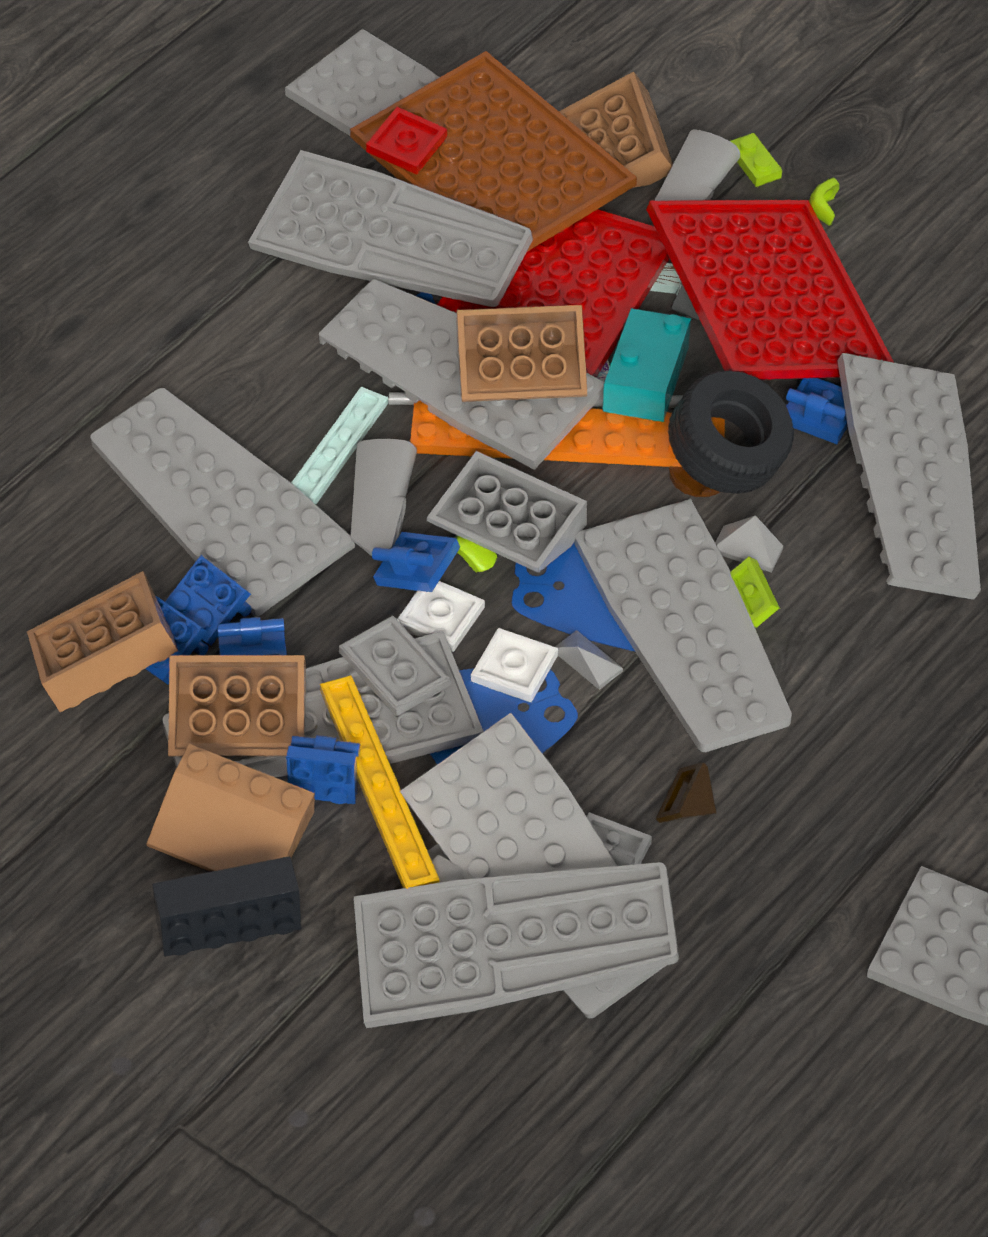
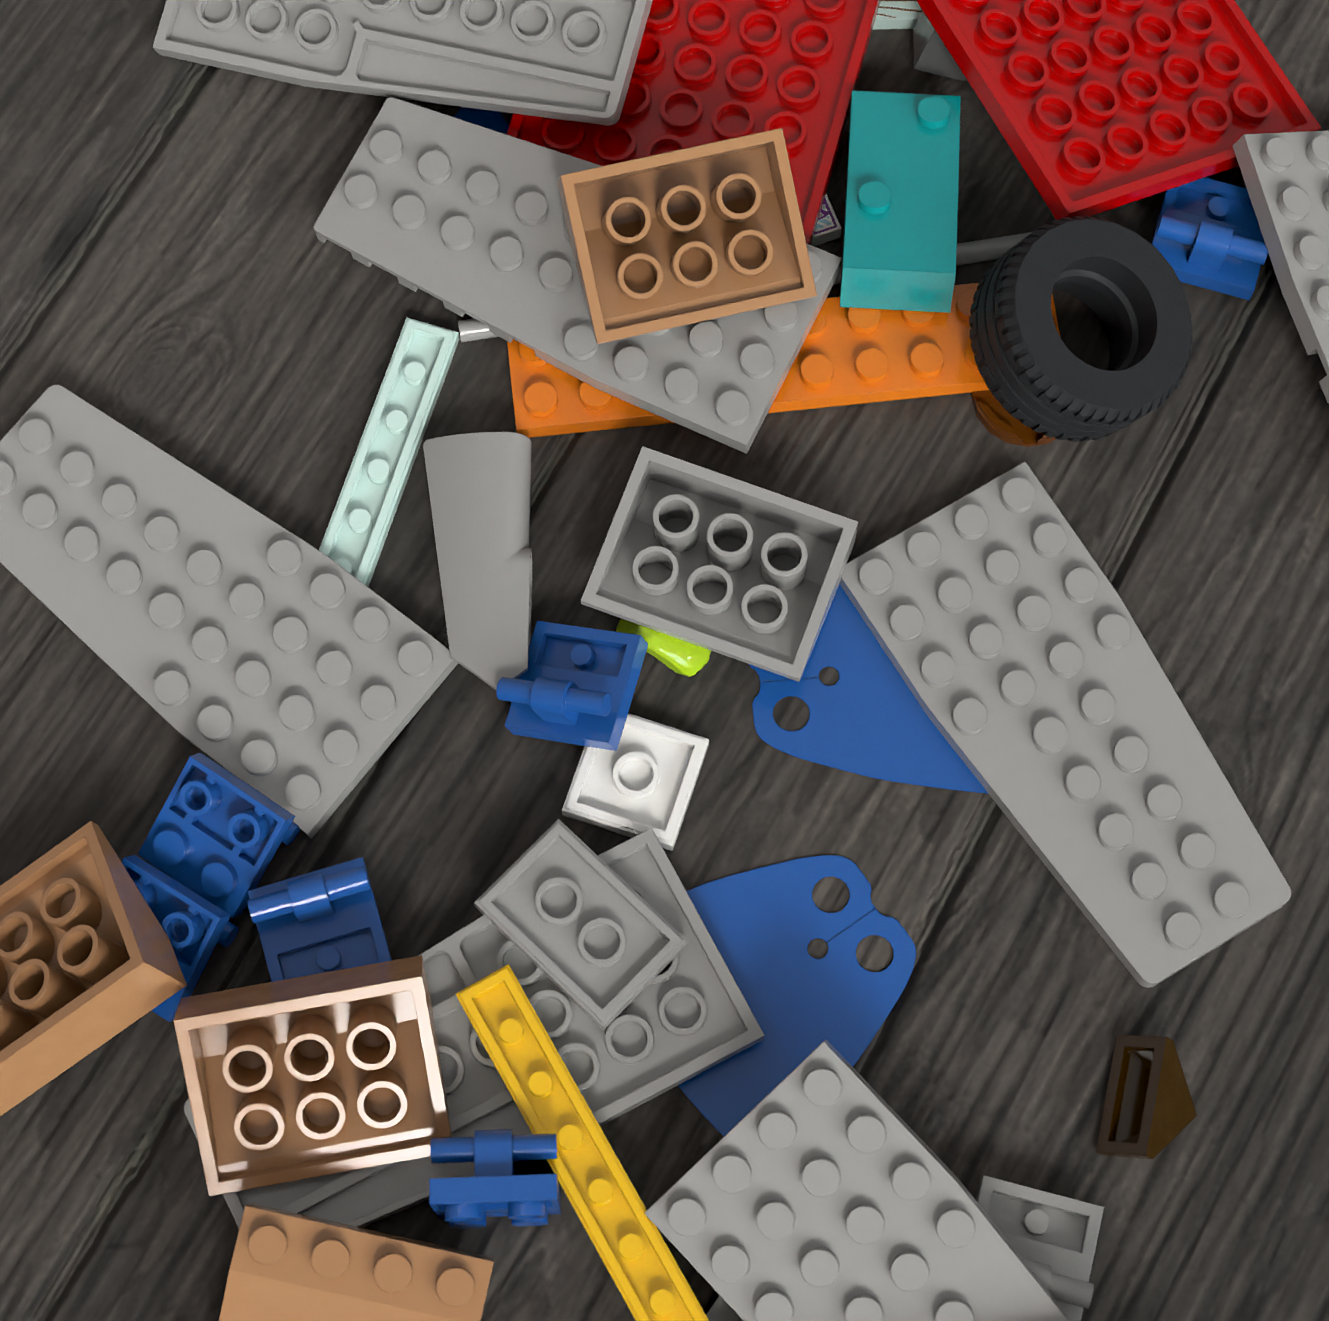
camera: 10 degrees left, 20 degrees up
white tile [471,628,558,702] -> none
light grey slope [555,630,623,690] -> none
light grey slope [715,515,783,573] -> none
lime plate [730,557,780,628] -> none

